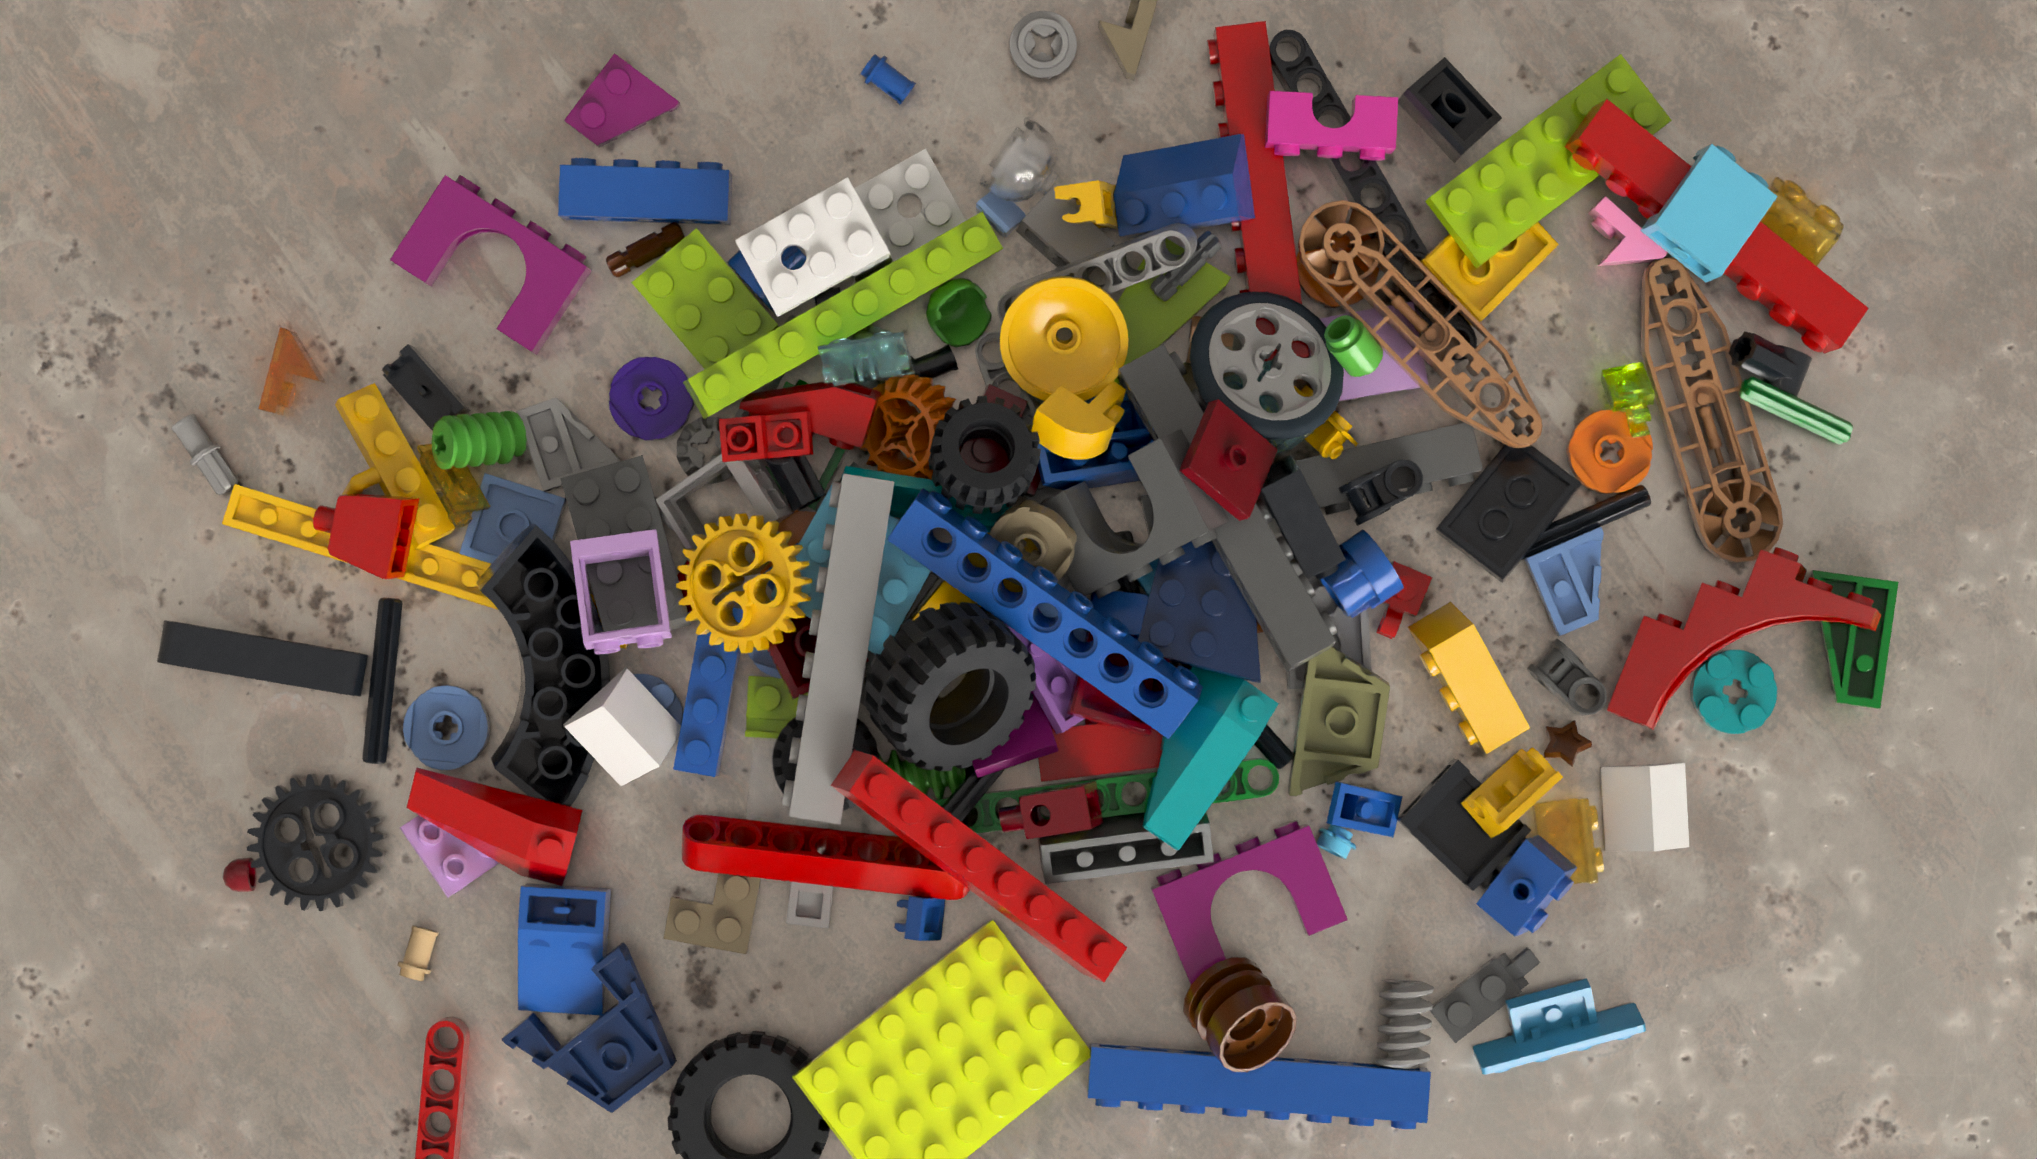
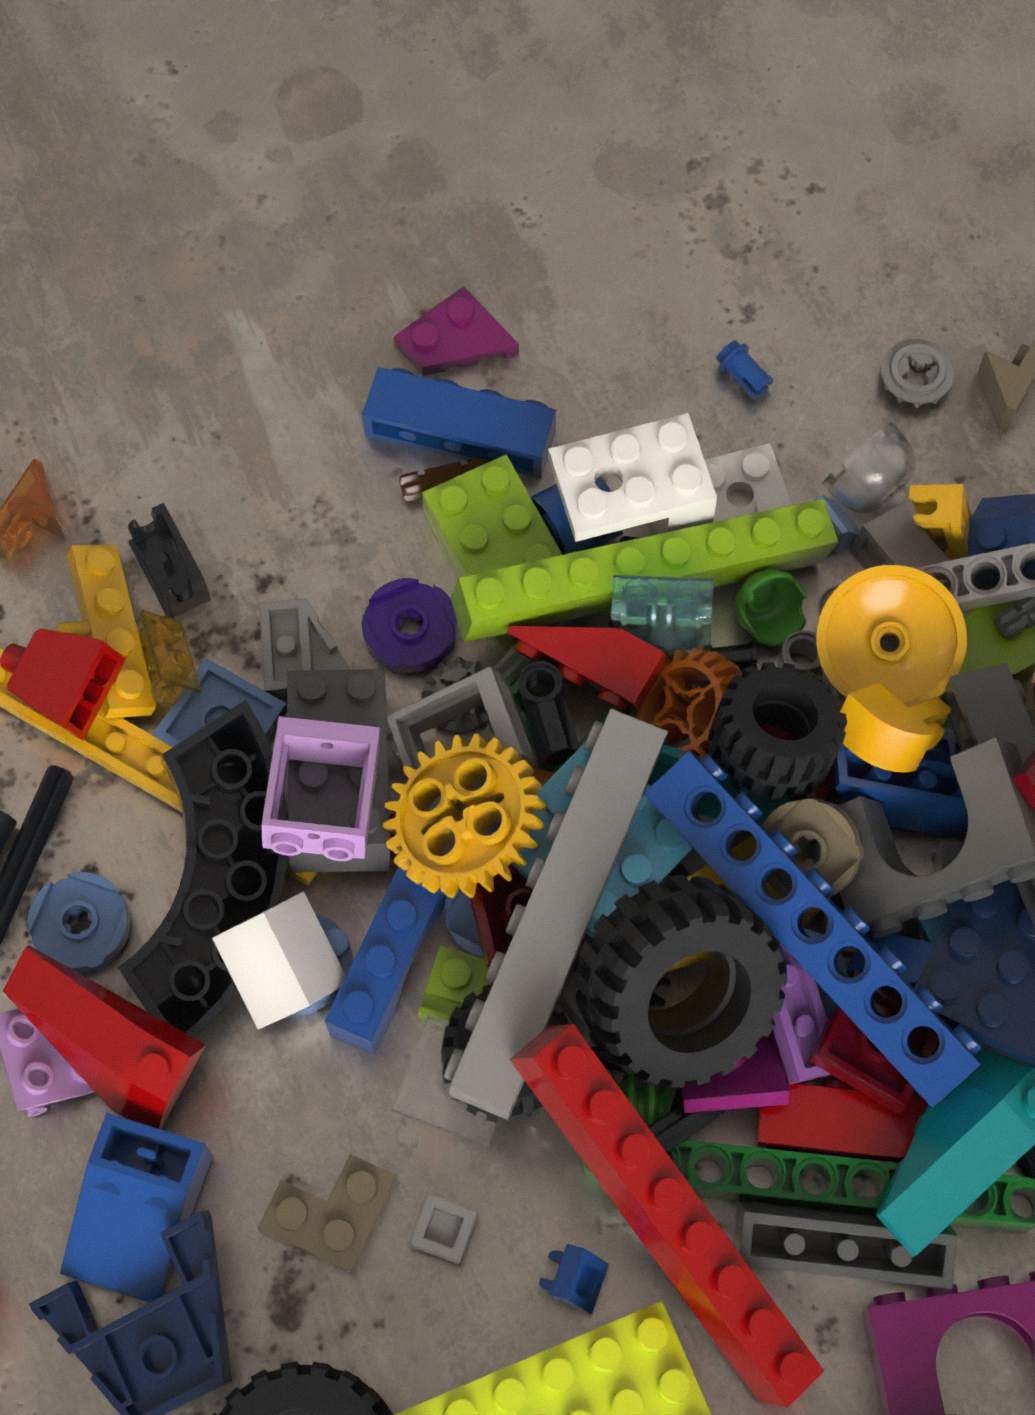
camera: 15 degrees right, 20 degrees down
magenta arch [390,175,591,355] -> none
bright green piece [432,410,527,469] -> none
red beam [682,815,970,900] -> none
red slope [719,411,814,462] -> none
dark red torso [999,781,1104,839] -> none

